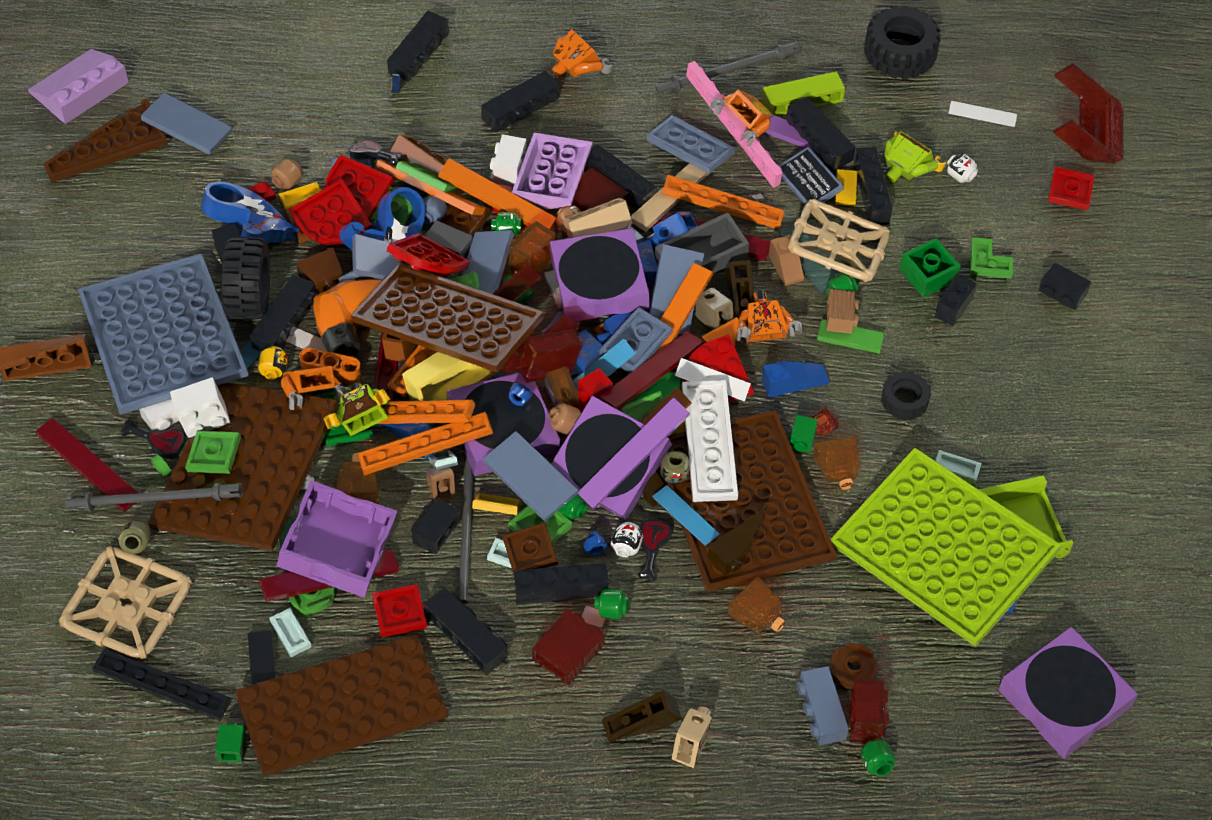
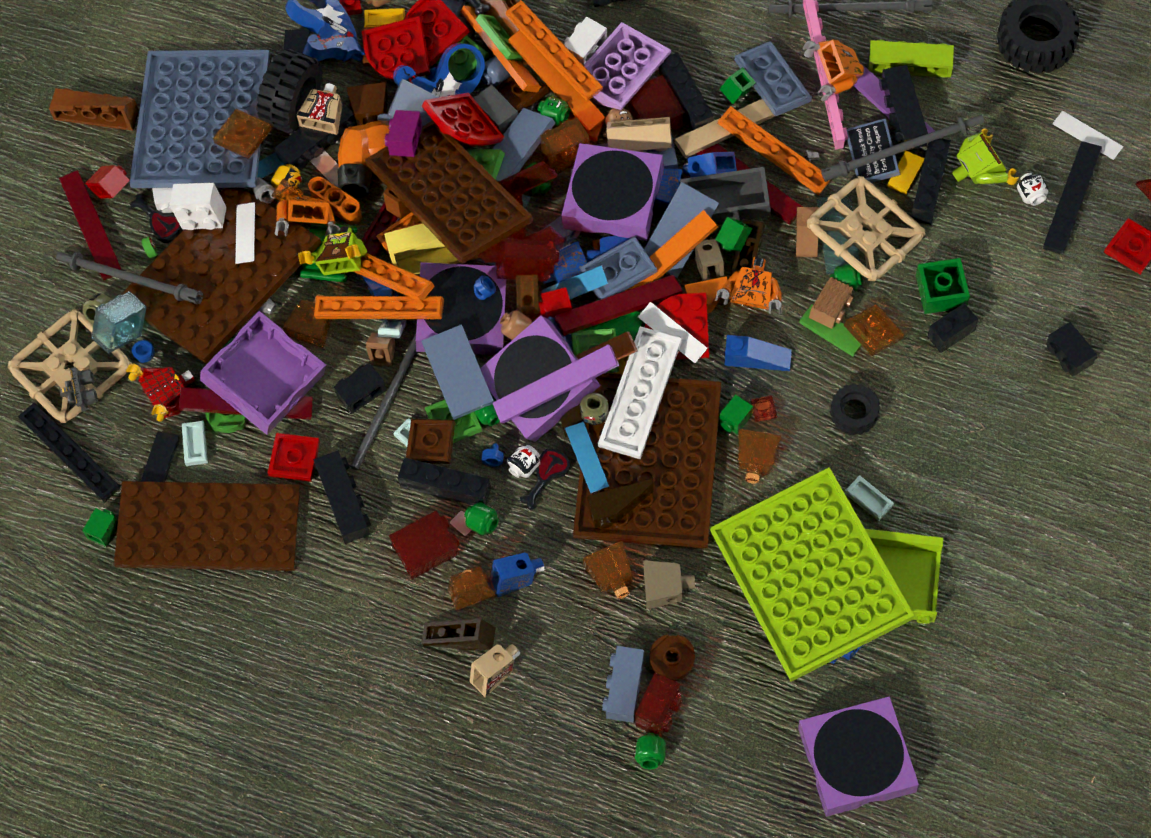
camera: 30 degrees right, 10 degrees up
bright green plate [185,431,241,474] -> none
yellow tile [472,493,521,515] -> none
bright green plate [970,237,1013,279] -> none
none -> dark grey hips [60,367,98,411]
none -> red brick [85,165,130,199]
none -> clear light blue brick [91,291,146,354]
none -> red torso [126,364,195,422]
none -> blue tile [132,340,155,363]
none -> clear orange plate [213,109,272,159]
none -> white sticker [235,202,255,264]
none -> light grey cone [253,177,276,204]
none -> clear orange slope [271,178,304,201]
none -> torso [297,83,342,135]
none -> magenta brick [385,110,423,157]
none -> clear orange torso [448,566,496,610]
none -> blue torso [490,552,544,597]
none -> orange tile [506,0,603,102]
none -> dark tan torso [643,560,695,609]
none -> green brick [715,217,752,252]
none -> green brick [720,67,756,104]
none -> dark grey bar [821,114,985,182]
none -> clear orange plate [844,305,904,356]
none -> black tile [1043,141,1102,255]

